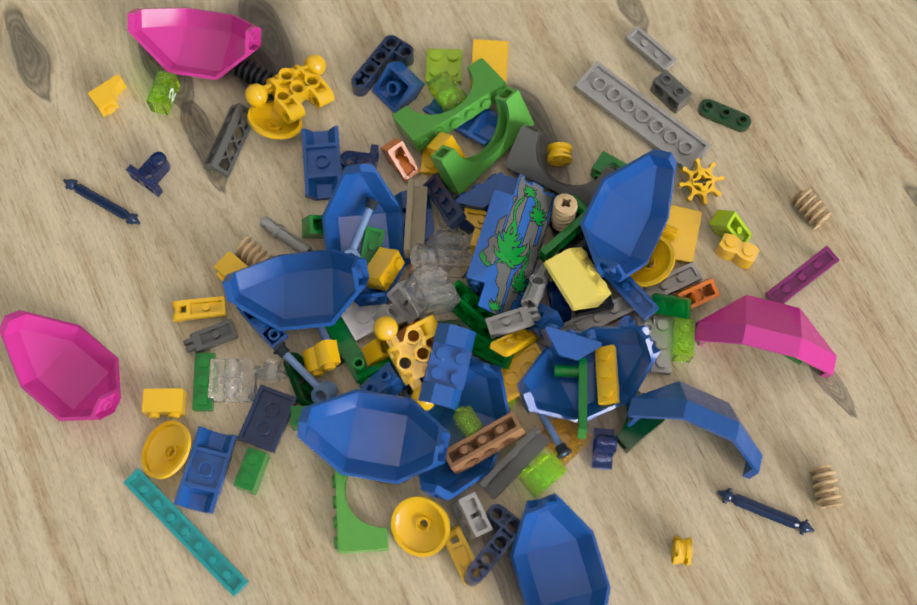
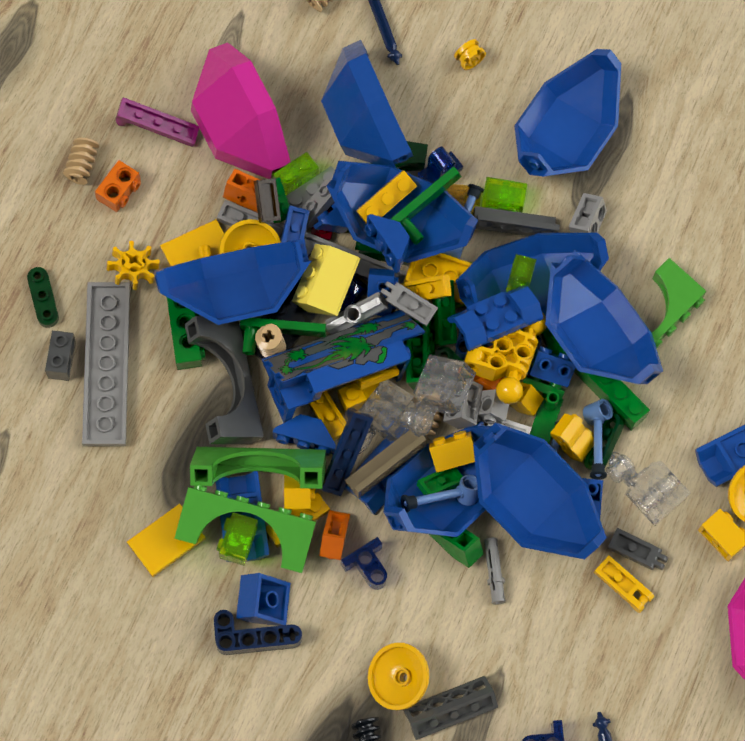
camera: 135 degrees left, 0 degrees up
green plate [192,353,216,412] -> none
yellow arch [213,251,248,282] -> none
green brick [233,447,270,495] -> none
tan piece [235,236,273,266] -> none
dark blue plate [237,384,298,454] -> none
yellow connector [245,54,335,124] -> none
blue piece [301,126,342,201] -> none
yellow dish [391,496,450,557] -> none
lime plate [426,49,462,84] -> none
medium nougat brick [446,411,527,475] -> none
yellow plate [446,525,480,586] -> none
dark blue beam [463,504,521,587] -> none
yellow wheel [547,142,573,166] -> none
light grey plate [625,26,677,72] -> none
lime slope [709,210,753,242] -> none
yellow brick [715,233,759,269] -> none
none -> orange brick [95,160,141,212]
none -> dark brown tile [254,178,281,223]

